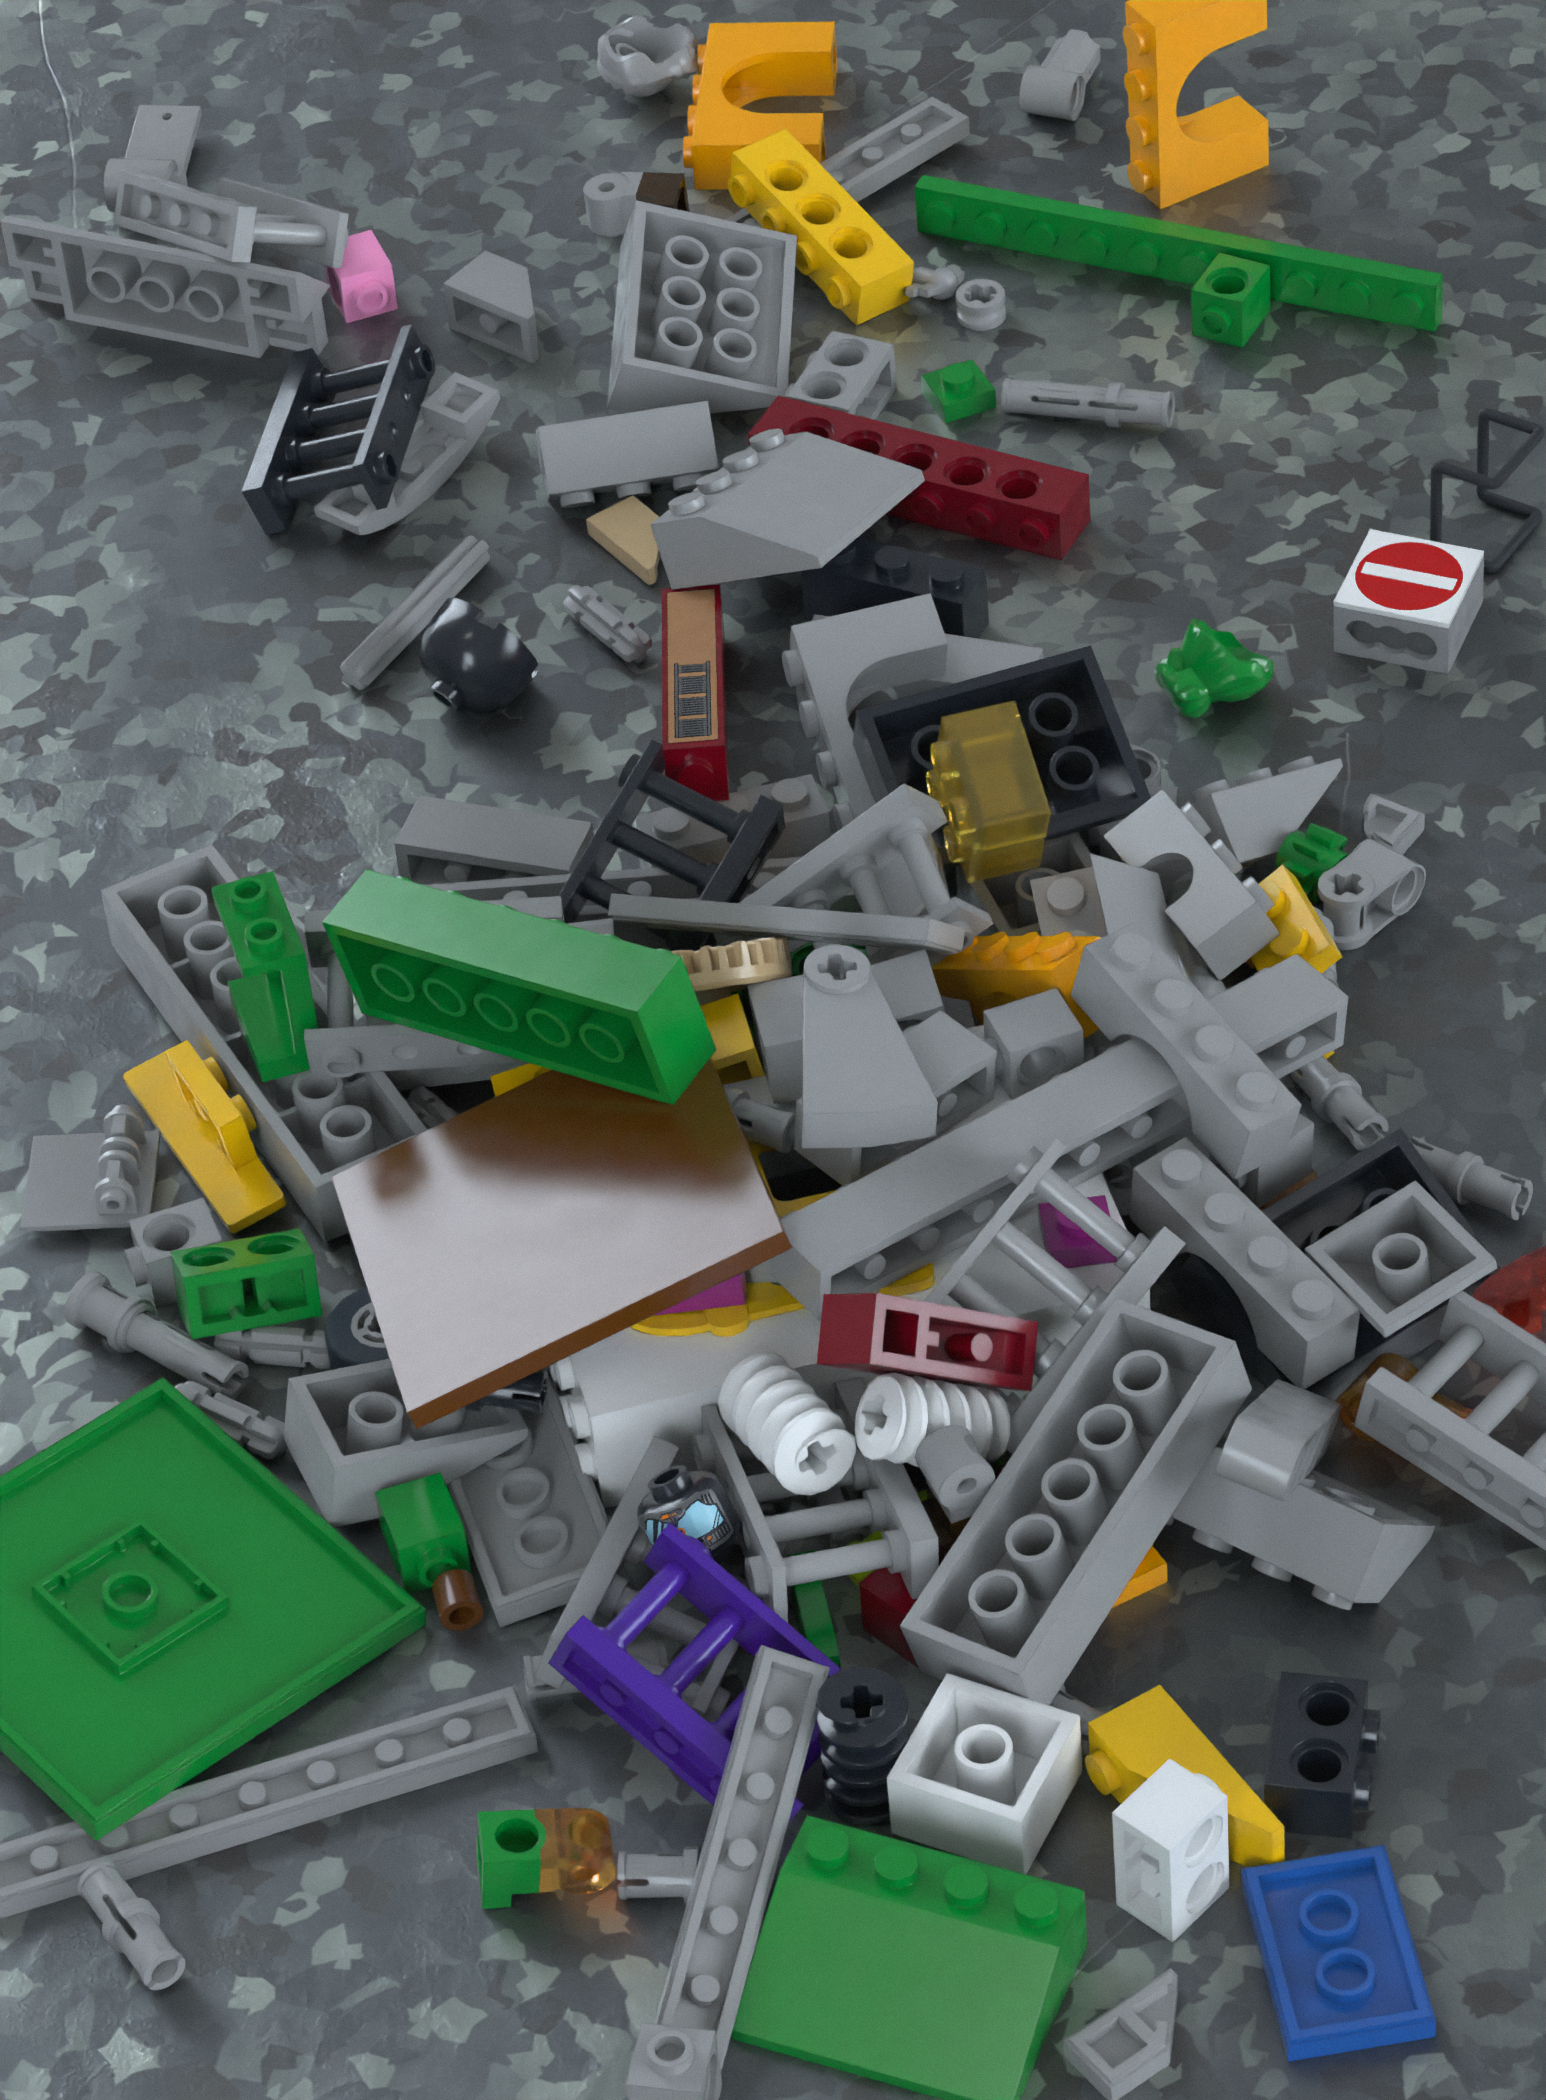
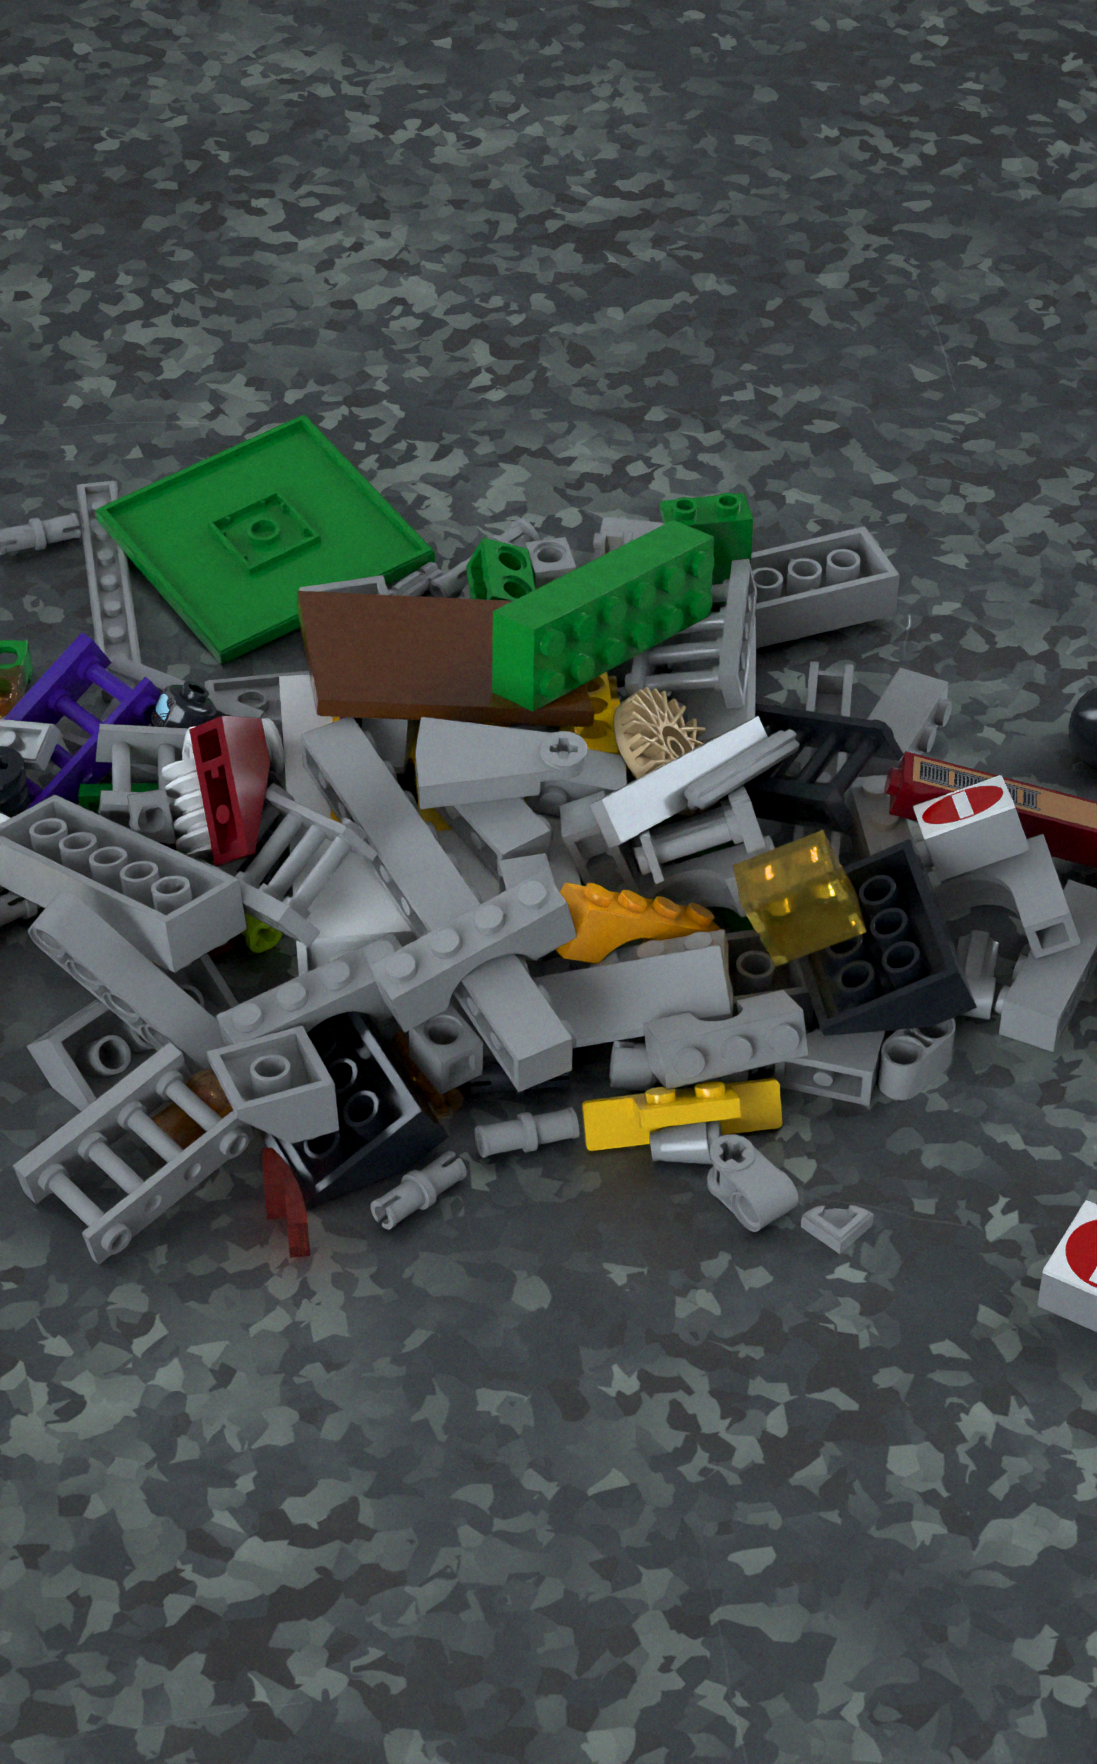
camera: 95 degrees right, 0 degrees up
green brick [375,1472,472,1594] -> none
reddish brown piece [432,1569,483,1631] -> none
magenta plate [1038,1195,1117,1269] -> none
green hair [1154,619,1274,718] -> none
light grey slope [1191,756,1343,872] -> none
green gear [1276,823,1350,904] -> none
none -> light grey axle [684,729,800,810]
none -> piece [911,775,1030,882]

